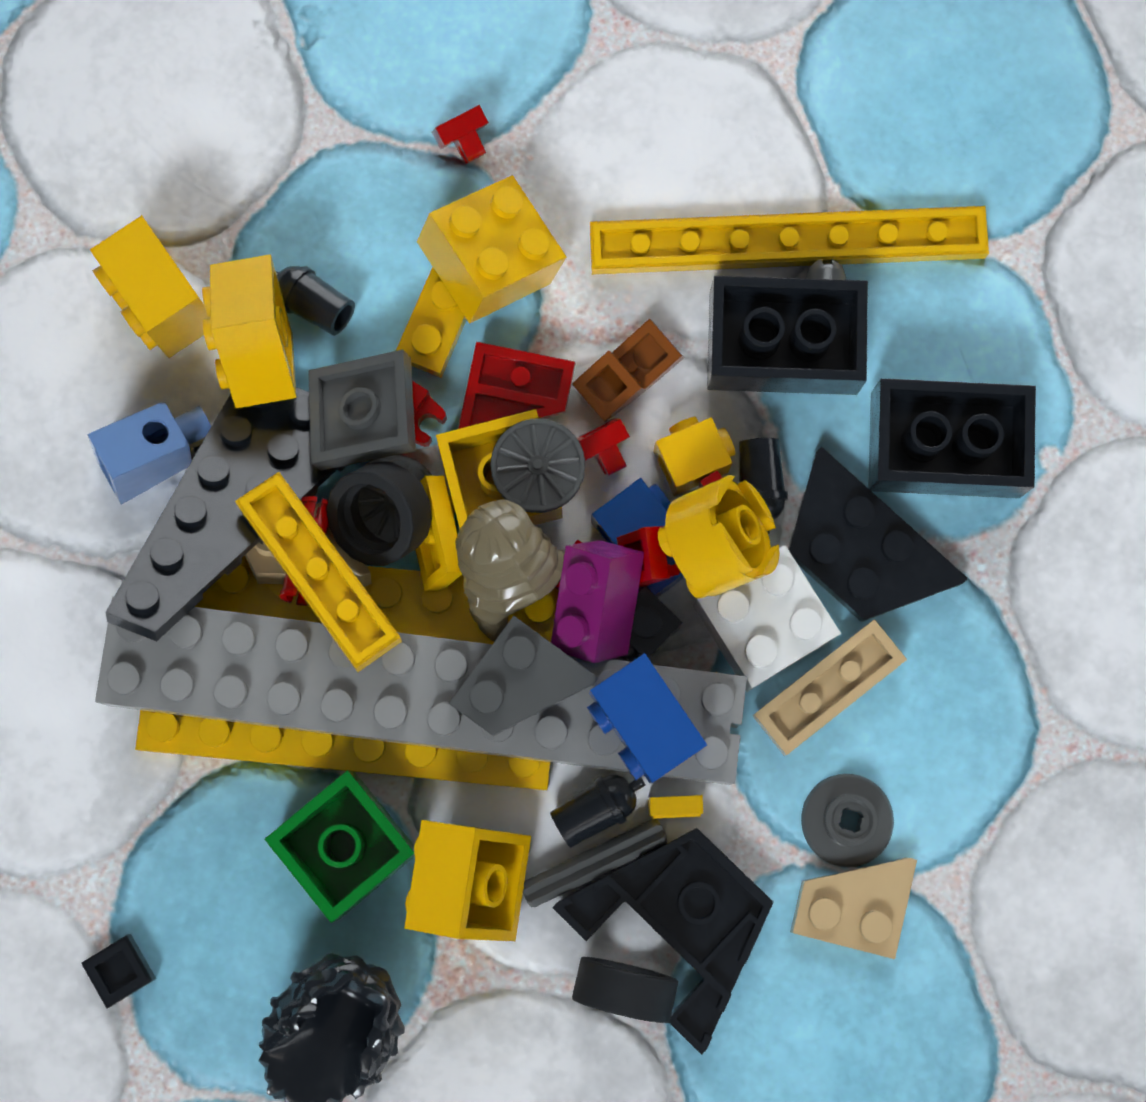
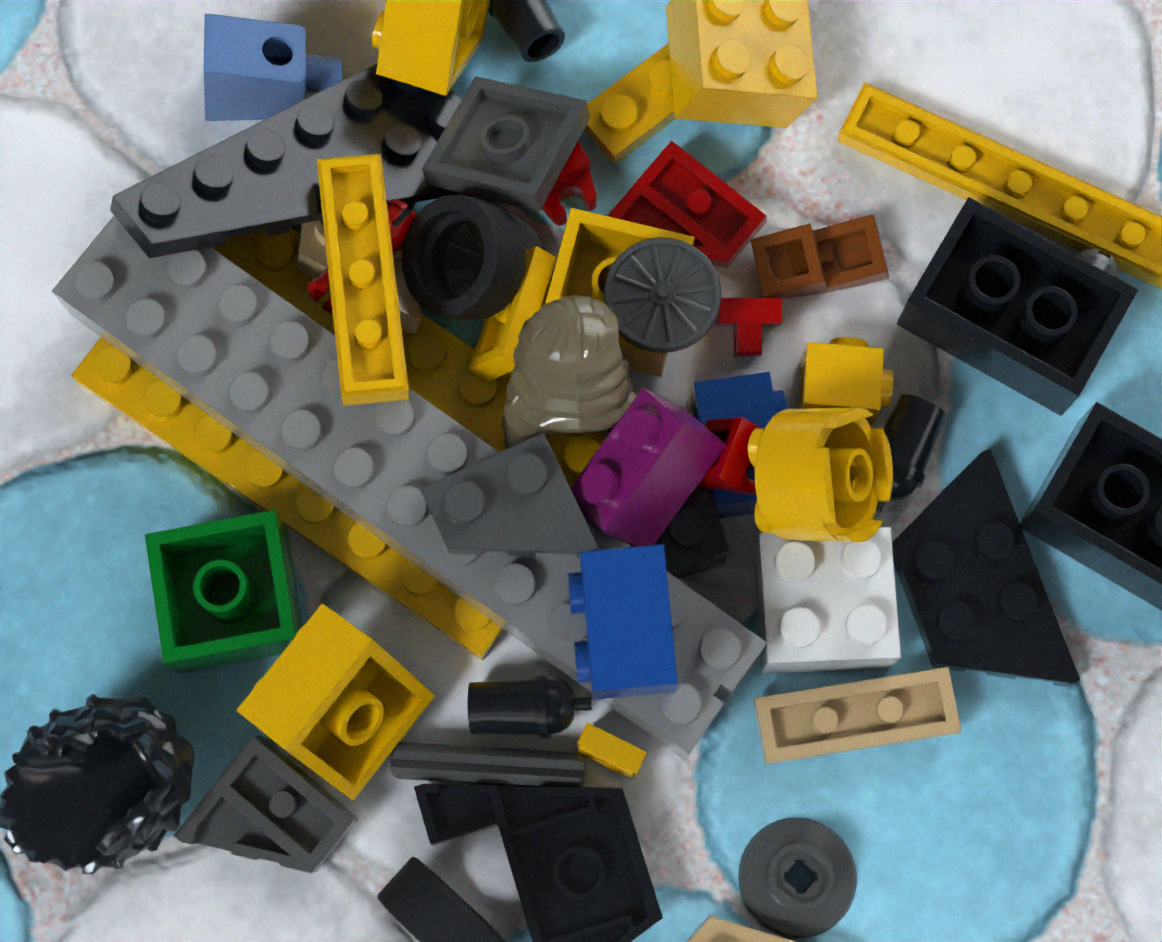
camera: 30 degrees right, 5 degrees down
none -> dark grey wing [173,735,359,873]

